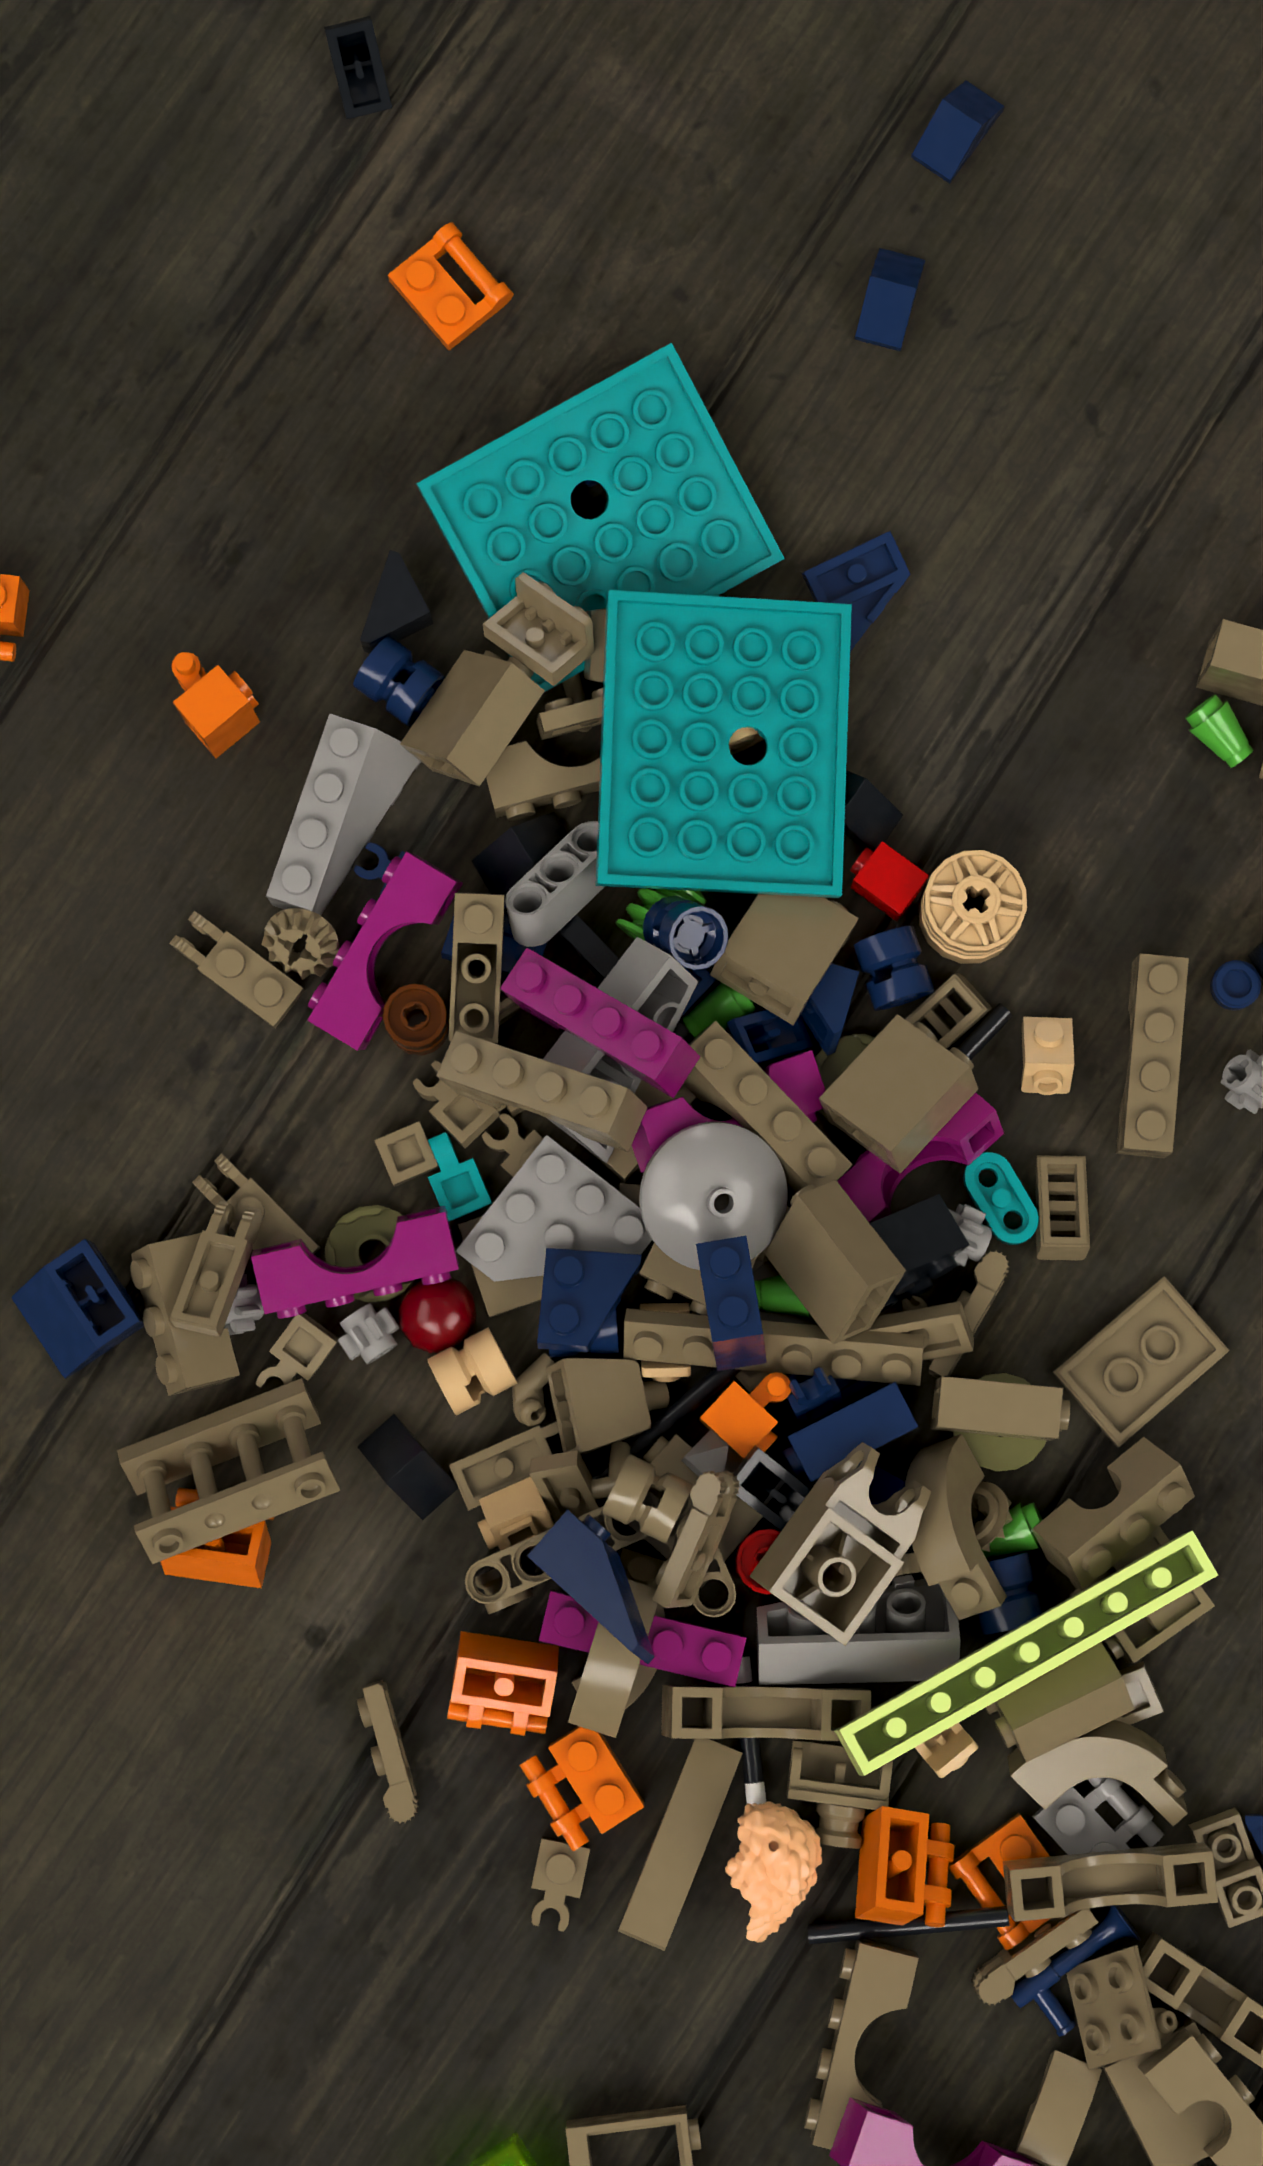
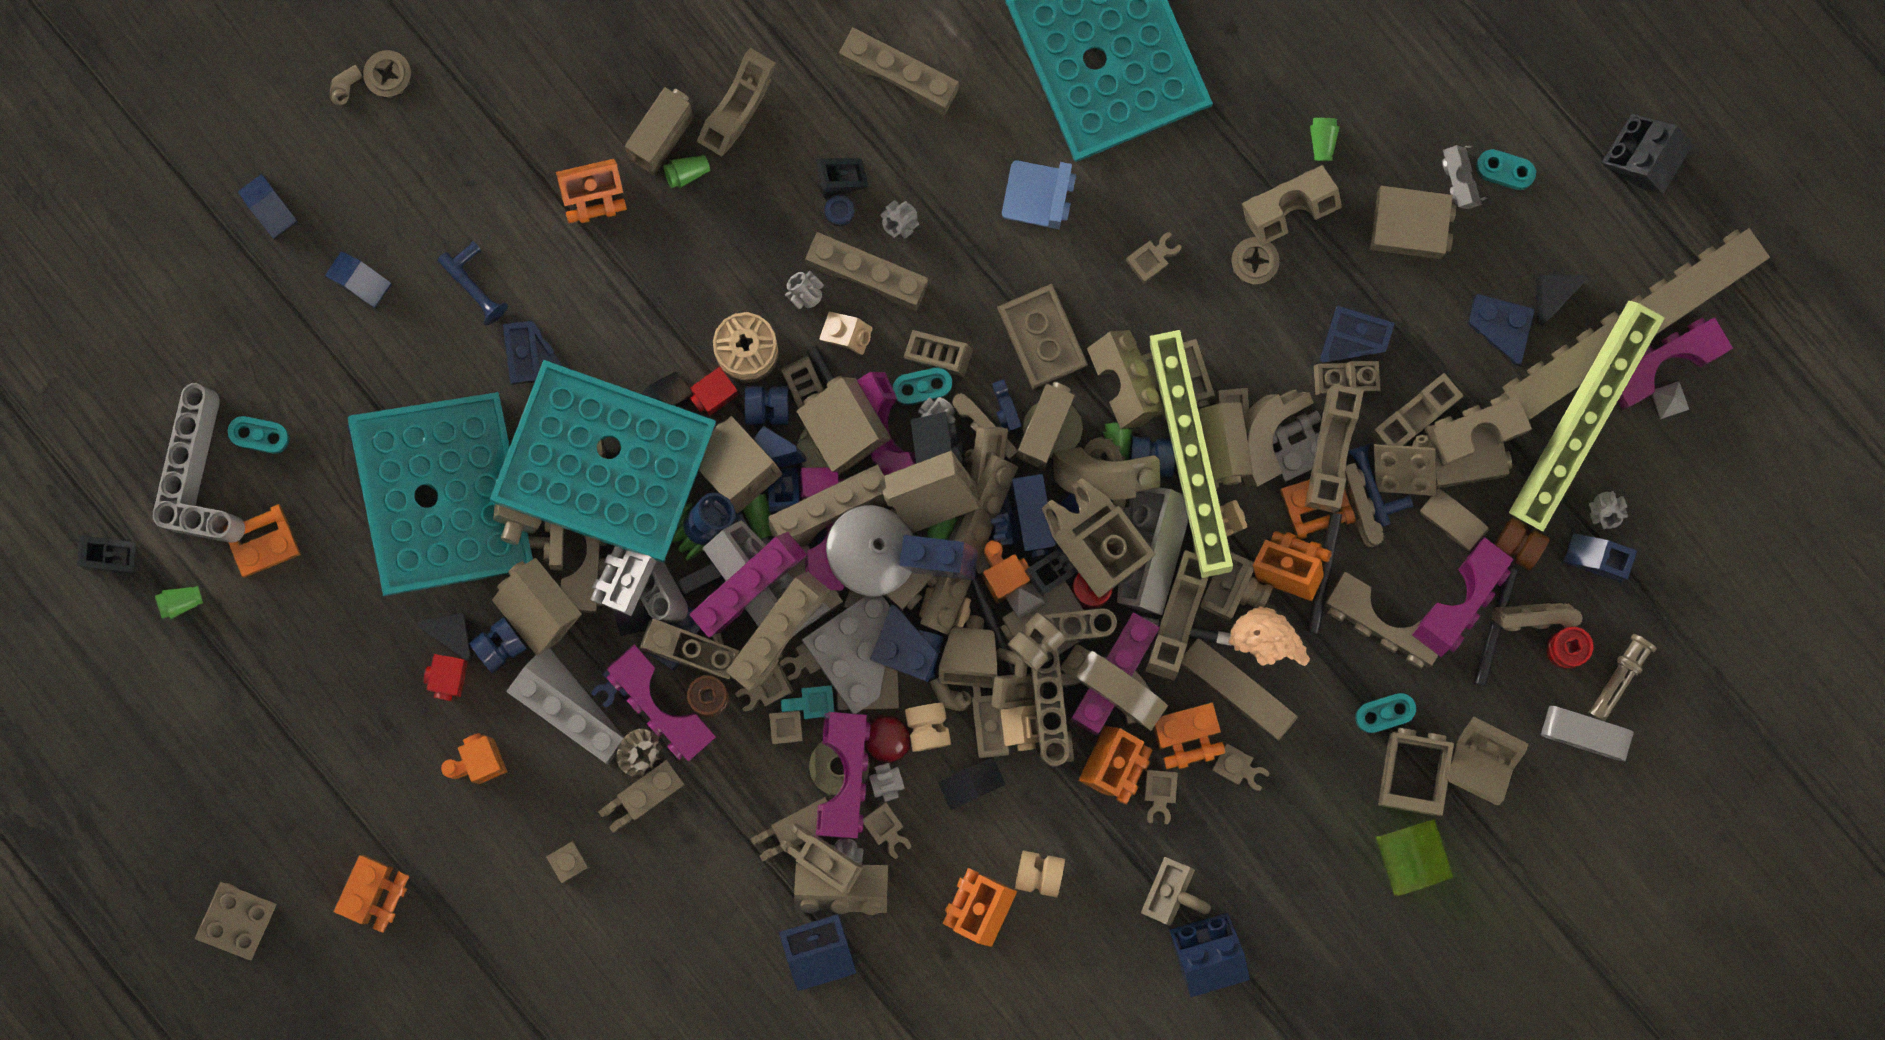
camera: 80 degrees left, 0 degrees up
dark tan fence [117,1378,340,1564] -> none
dark tan hinge [357,1680,419,1824] -> none
dark tan bracket [483,572,595,686] -> none
dark blue slope [527,1510,655,1664] -> none
dark tan hinge [652,1471,741,1608] -> none
none -> light grey beam [153,383,245,543]
none -> bright green cone [155,586,203,619]
none -> teal plate [228,416,290,454]
none -> dark tan arm [329,64,363,106]
none -> dark tan gear [363,50,412,98]
none -> red brick [424,654,468,701]
none -> dark blue piece [437,241,508,326]
none -> dark tan plate [546,841,589,883]
none -> orange brick [556,159,627,223]
none -> light grey plate [590,546,657,616]
none -> light grey gear [785,271,824,309]
none -> dark blue plate [992,379,1022,434]
none -> tan wheel [1015,850,1065,898]
none -> dark tan plate [1141,857,1211,926]
none -> dark tan plate [1144,770,1178,824]
none -> dark blue slope [1169,913,1250,997]
none -> teal plate [1355,693,1416,733]

